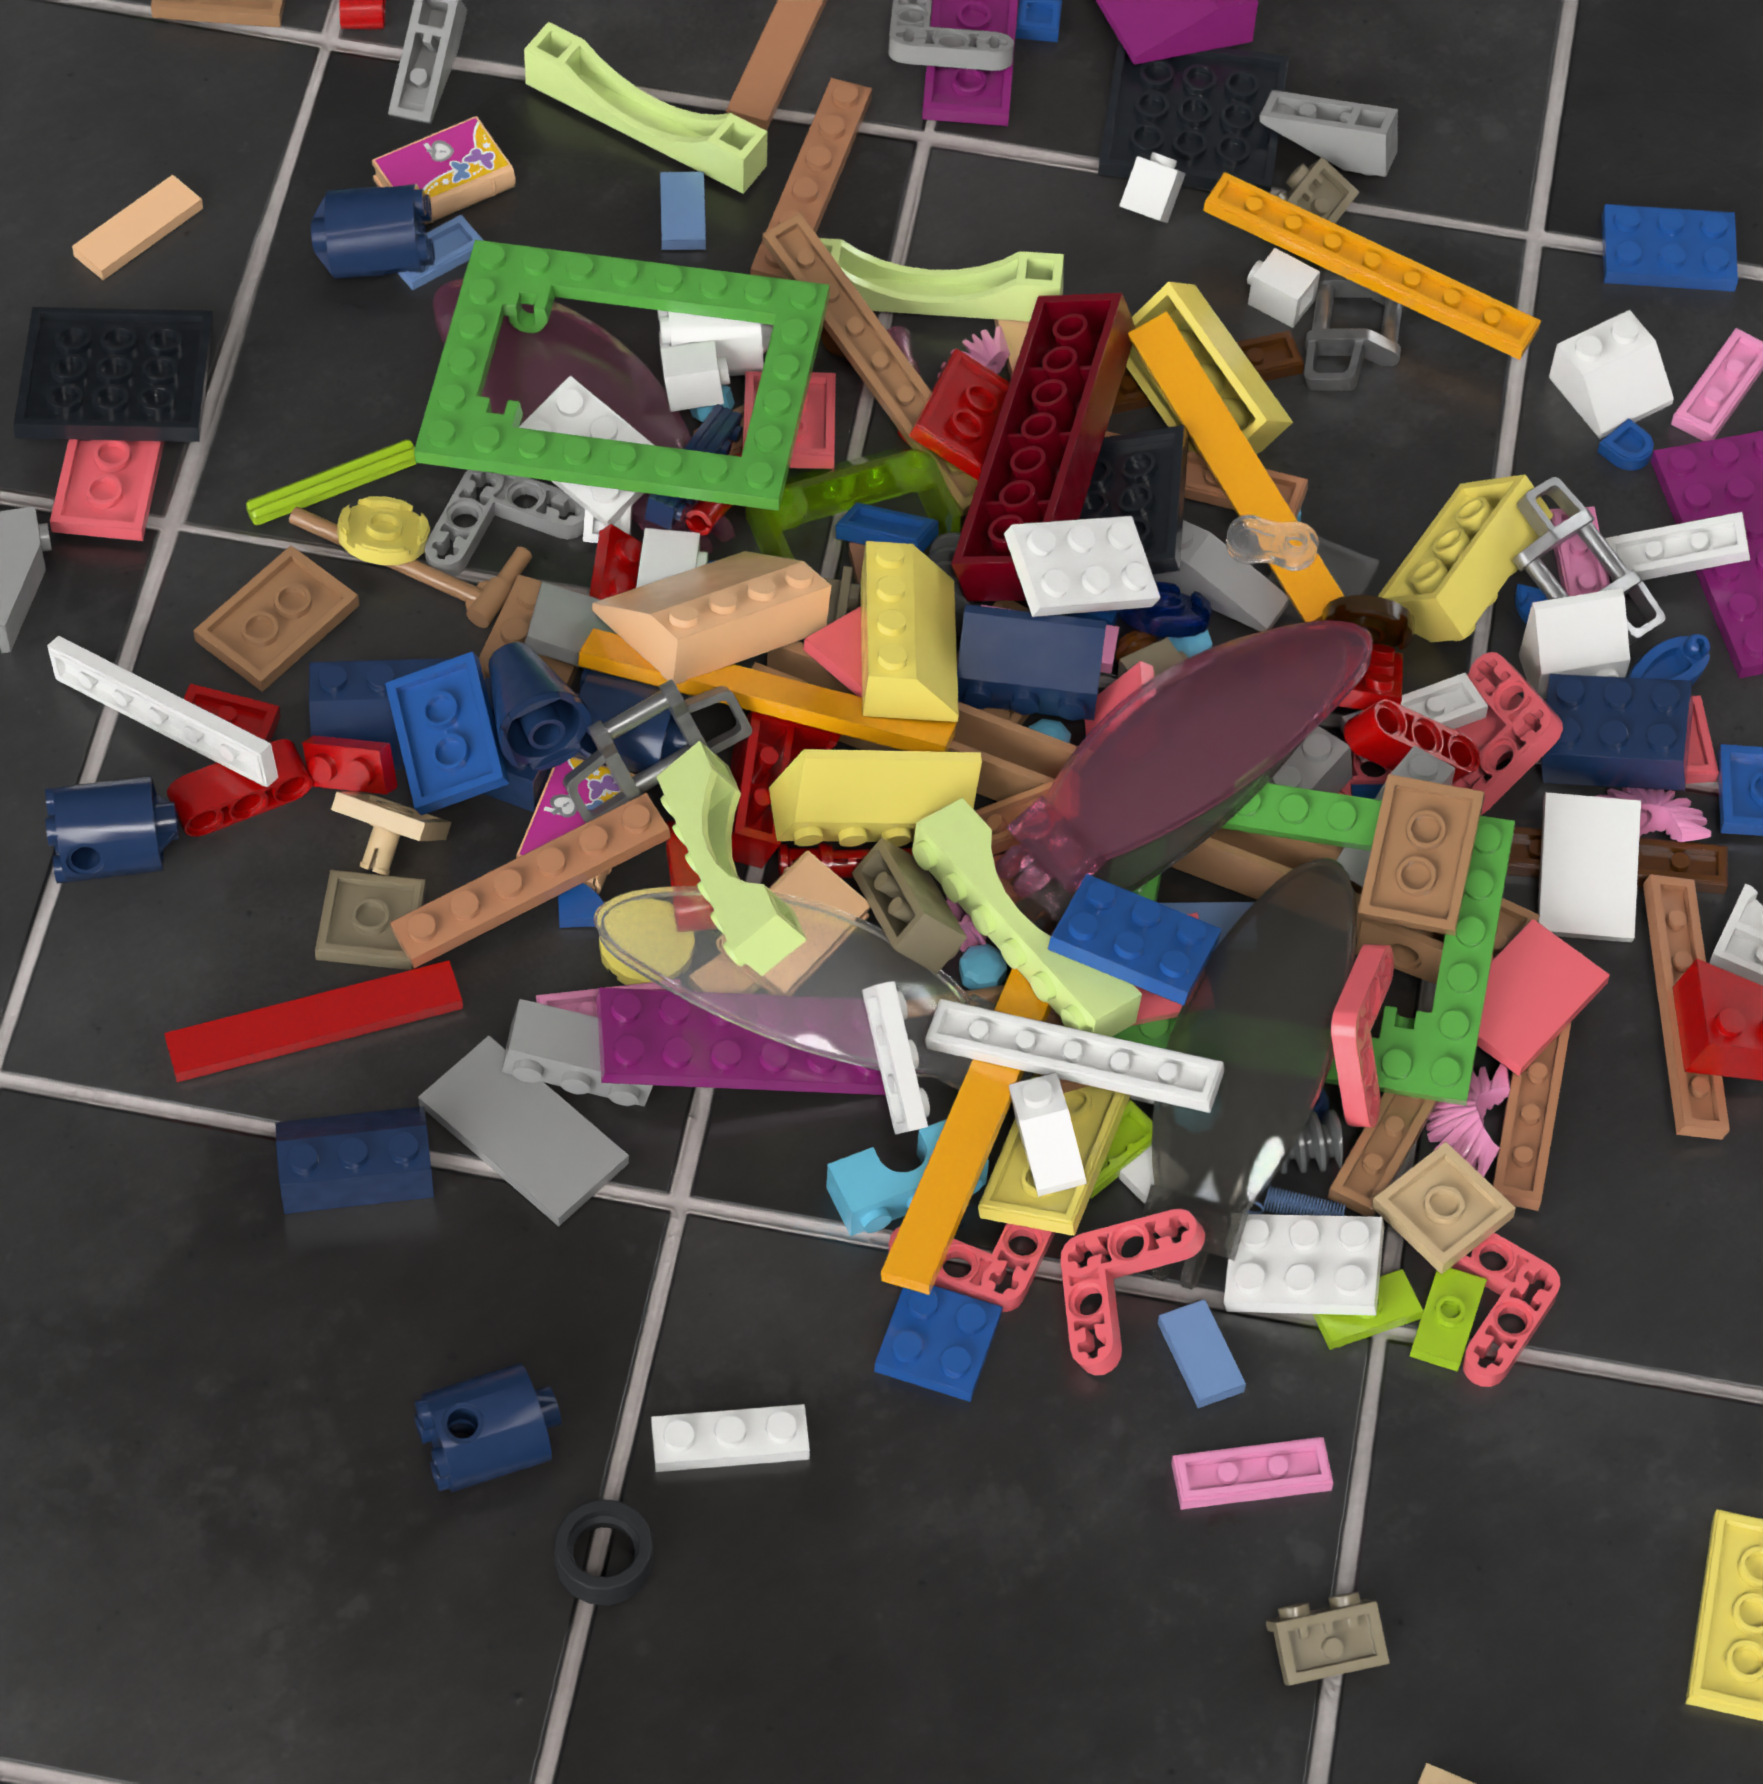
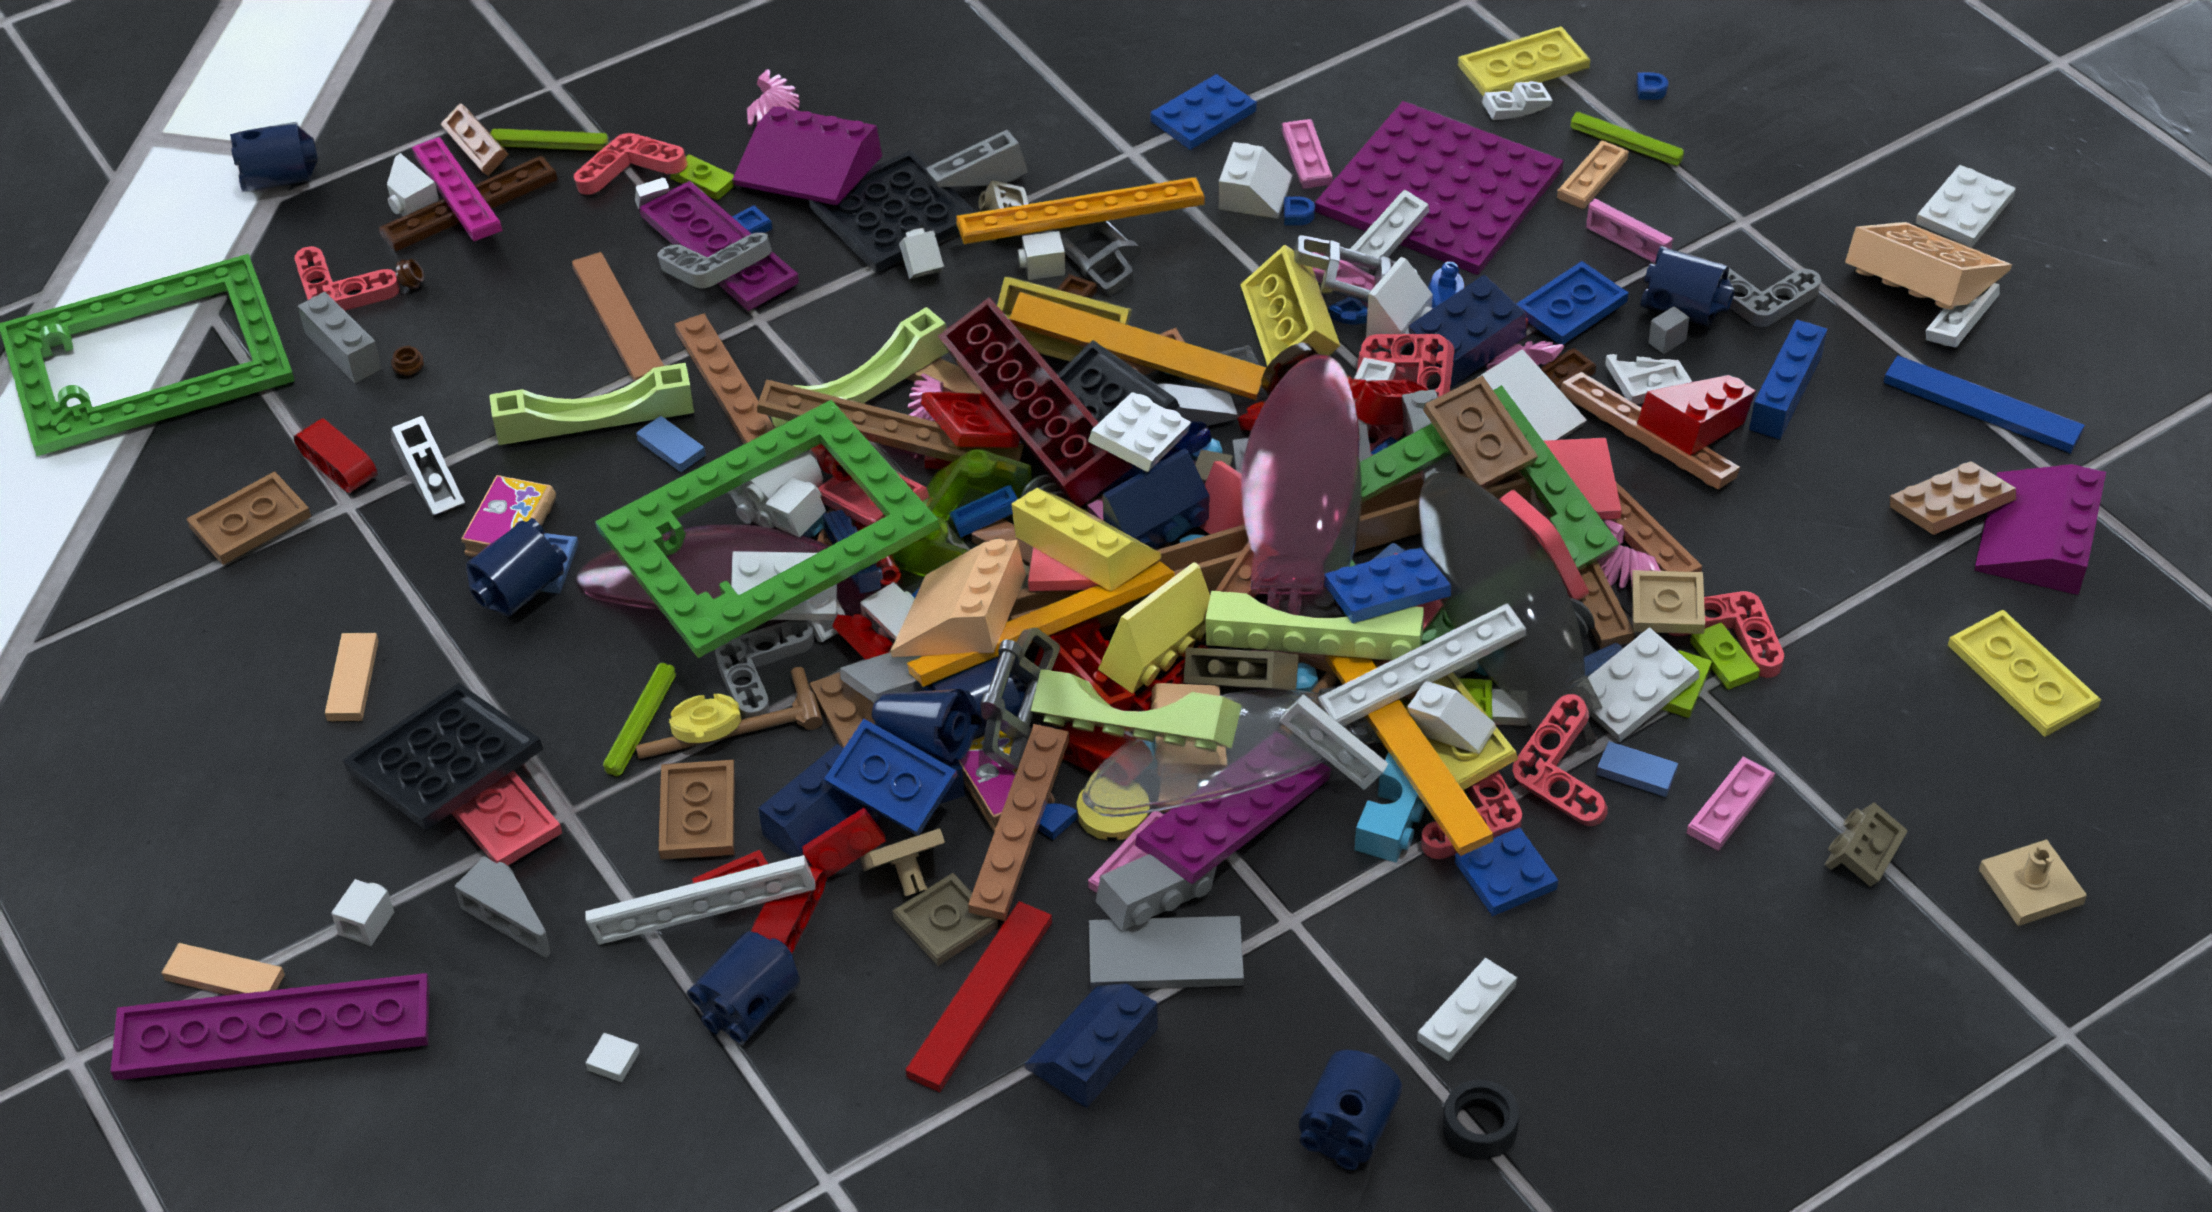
camera: 40 degrees left, 10 degrees down
clear piece [1226,515,1319,571] -> none

